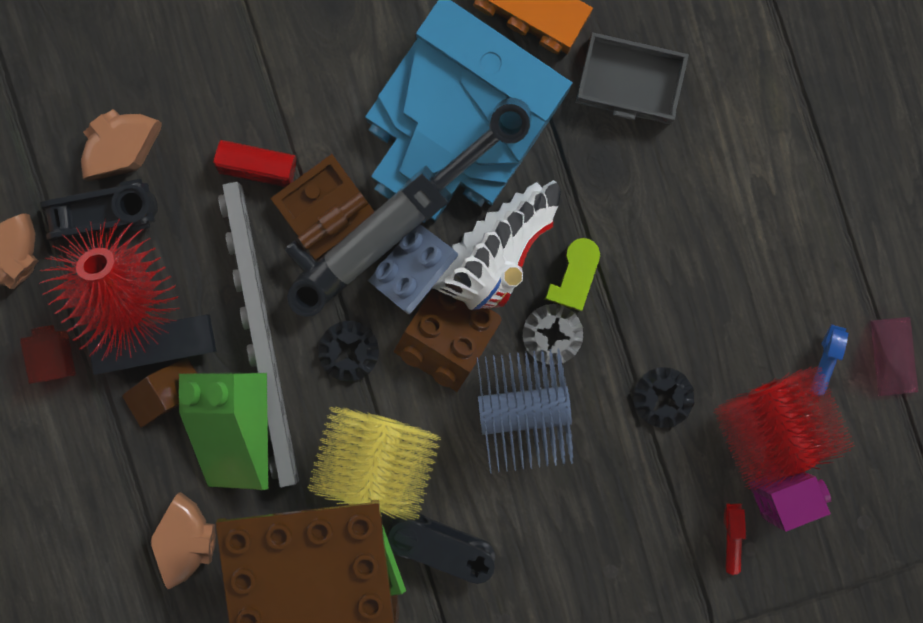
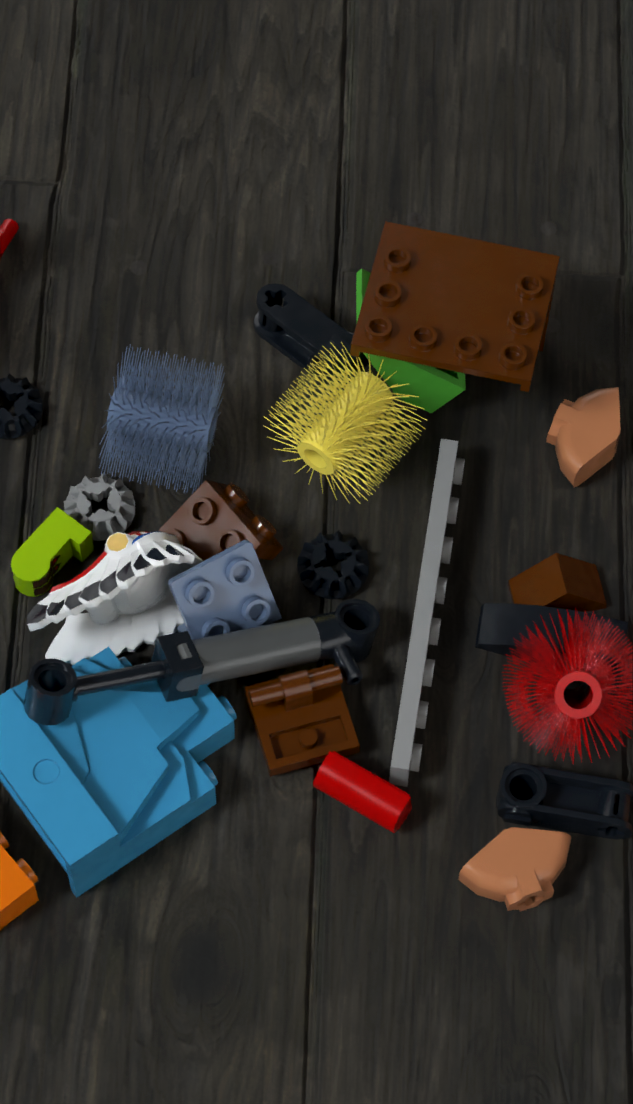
camera: 160 degrees left, 25 degrees down
bright green slope [179,373,268,490] -> none

